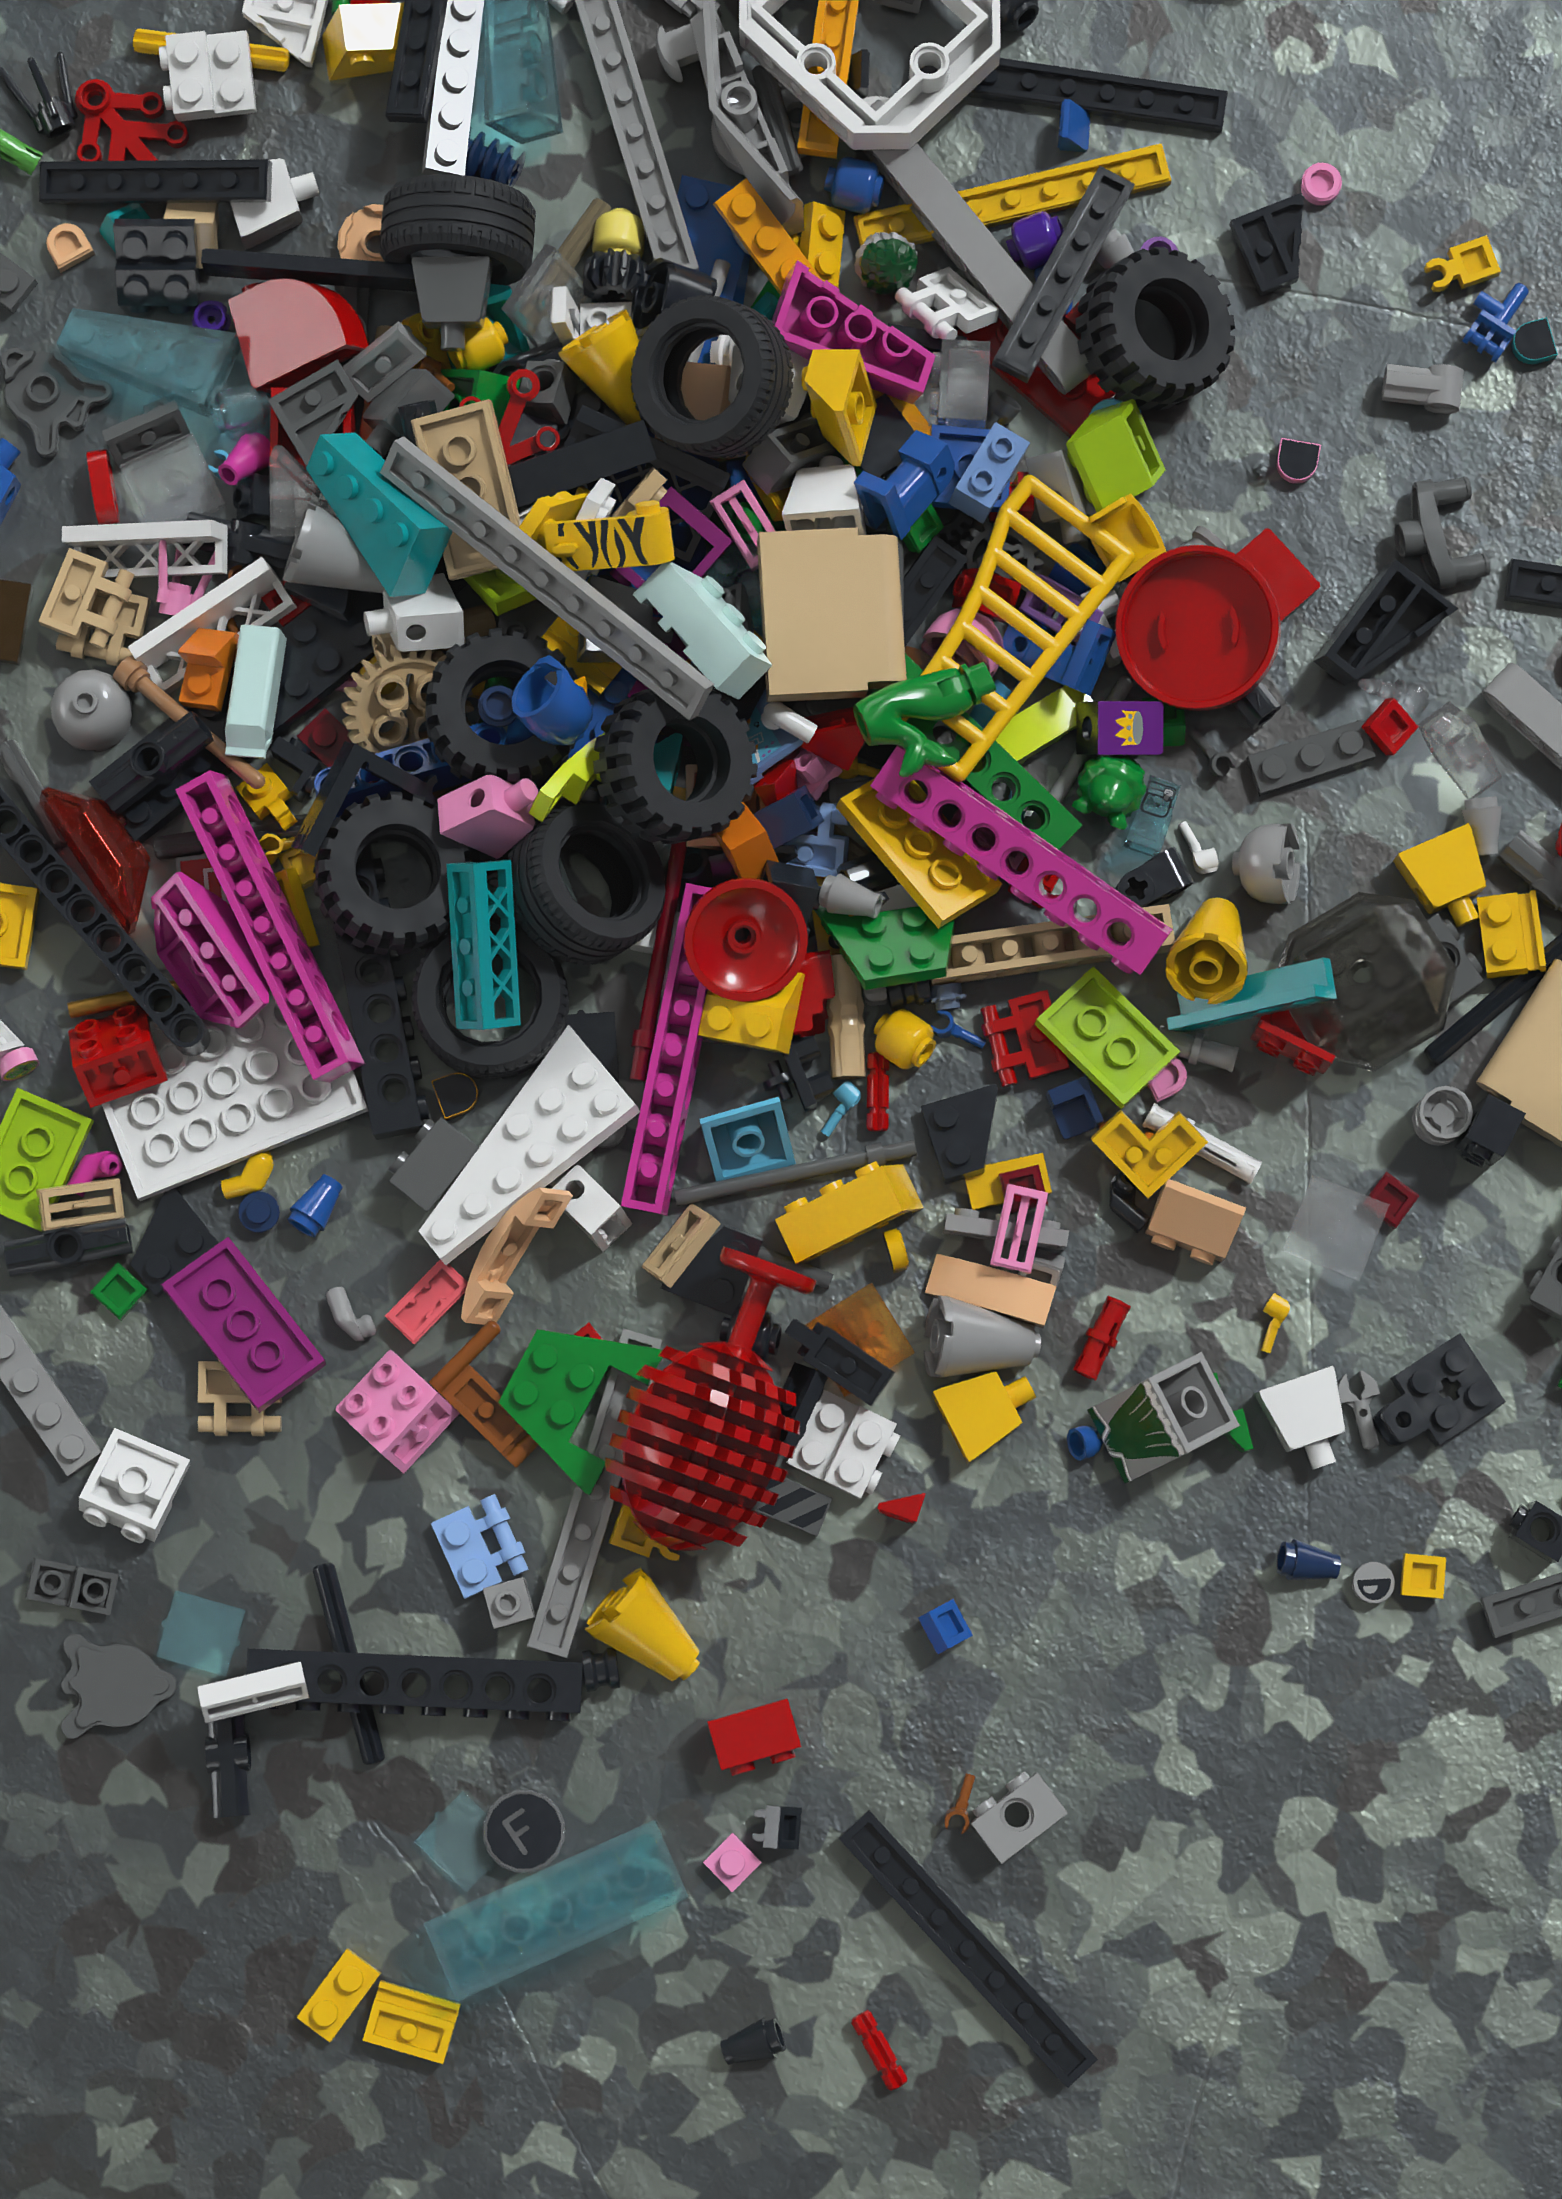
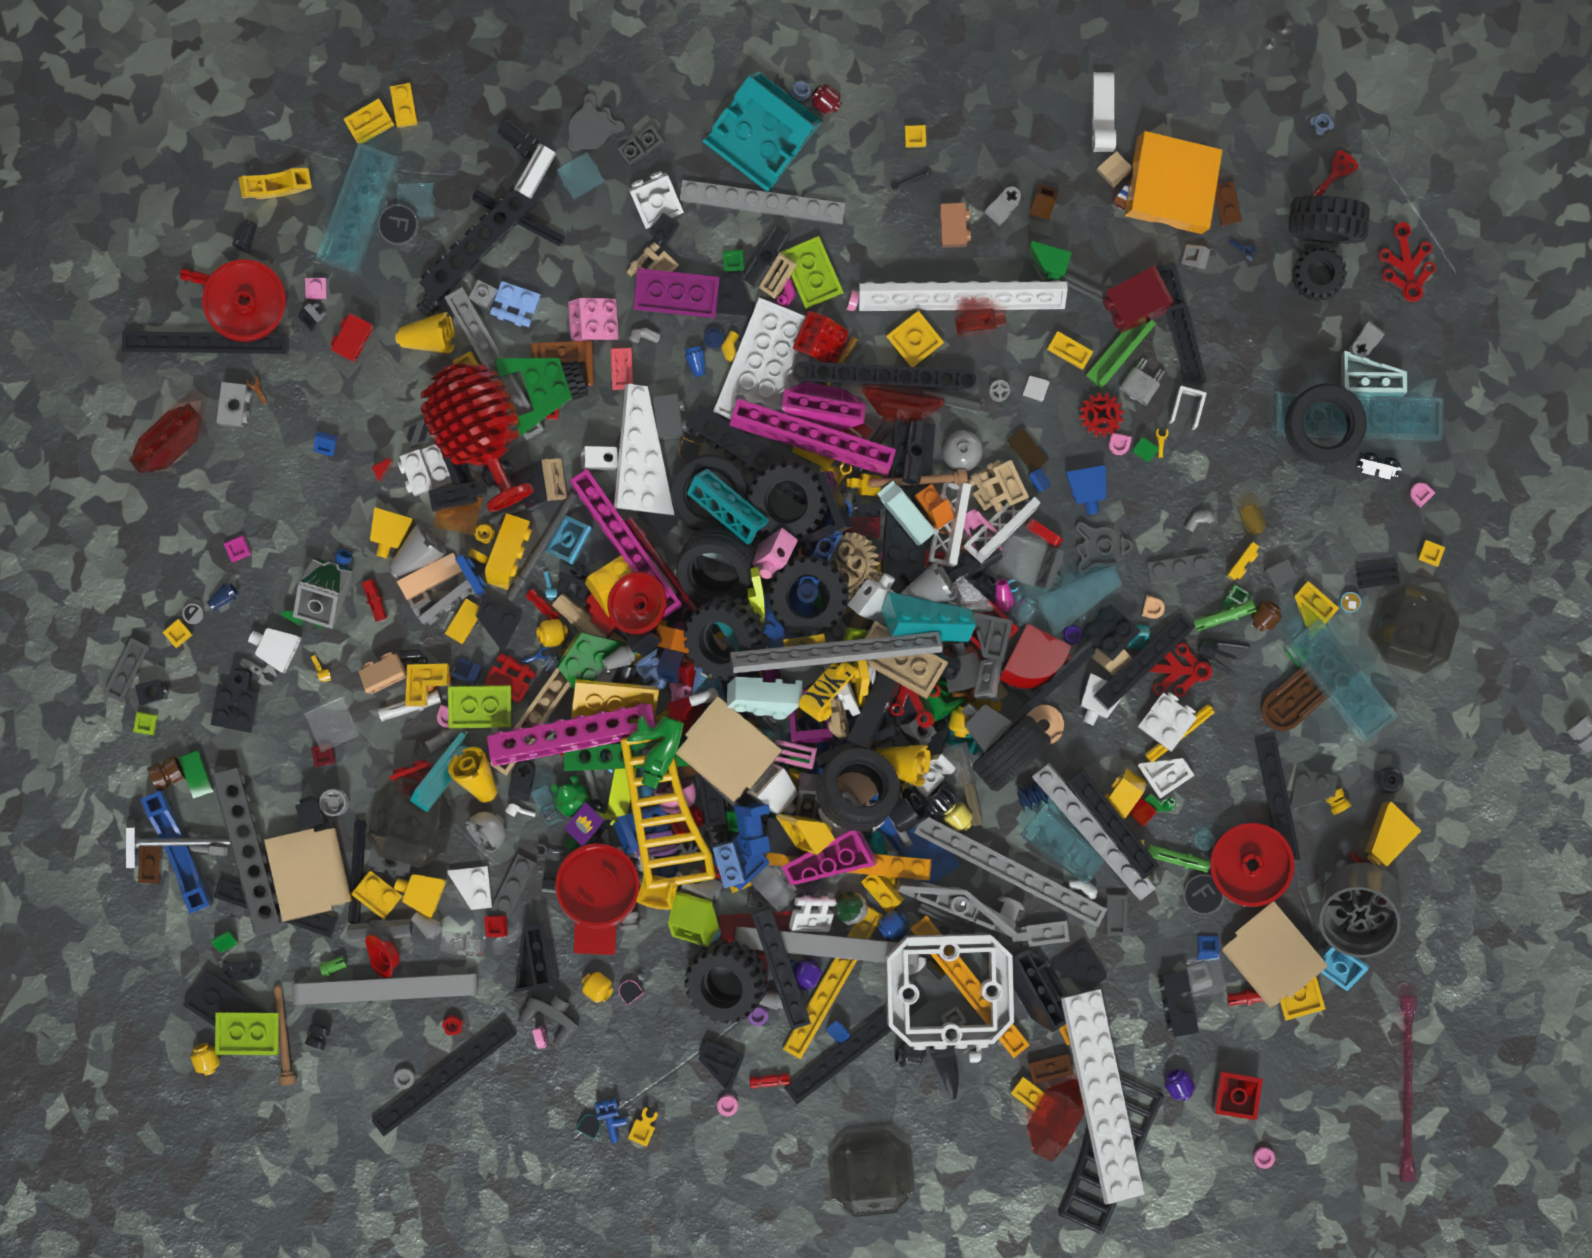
camera: 135 degrees right, 5 degrees up
light nougat slope [461,1187,573,1325] -> none
blue piece [511,655,593,745] -> none
bright pink tile [990,1184,1048,1274] -> none
dark red tile [998,1164,1048,1215] -> none
light grey piece [1381,364,1464,414] -> none
none -> clear red wedge [129,403,201,473]
none -> red dish [202,259,286,342]
none -> dark pink tile [224,535,252,563]
none -> yellow arch [238,168,312,199]
none -> white wing [448,866,492,910]
none -> blue plate [455,555,487,596]
none -> yellow plate [475,523,495,544]
none -> bright pink tile [532,1025,547,1049]
none -> black tyre [561,360,589,400]
none -> yellow head [582,972,613,1003]
none -> black bracket [649,213,681,247]
none -> red axle [749,1073,790,1089]
none -> blue slope [1028,469,1051,493]

